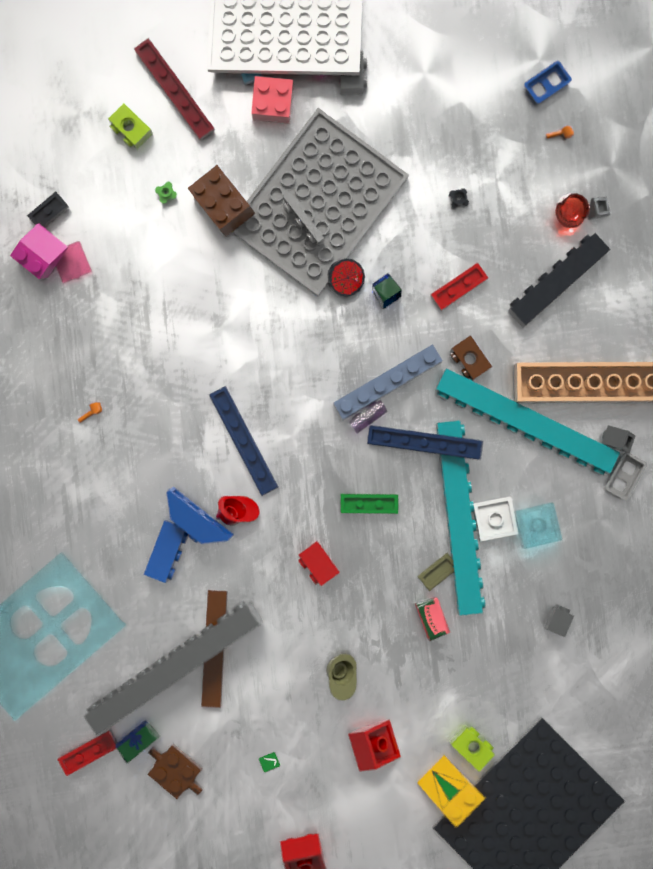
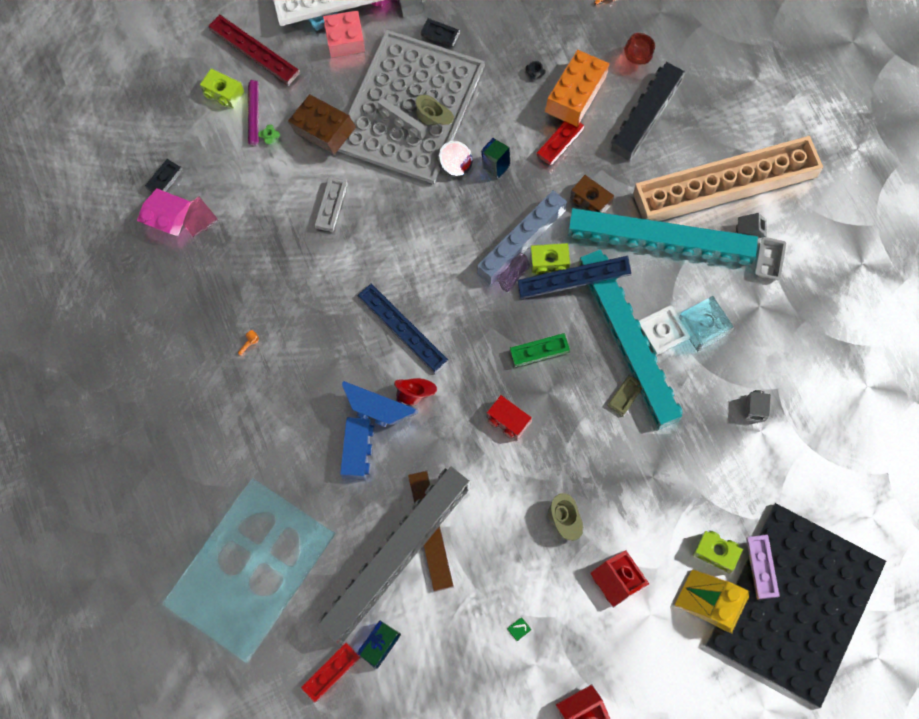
camera: 15 degrees left, 15 degrees down
reddish brown plate [148,743,203,799] -> none
piece [415,597,450,641] -> none
dark grey slope [588,197,611,220] -> none
none -> magenta axle [248,80,259,146]
none -> light grey plate [315,177,348,232]
none -> olive piece [415,94,454,125]
none -> black plate [421,18,460,48]
none -> lime brick [530,243,570,275]
none -> orange brick [545,49,610,126]
none -> lavender plate [746,535,779,600]

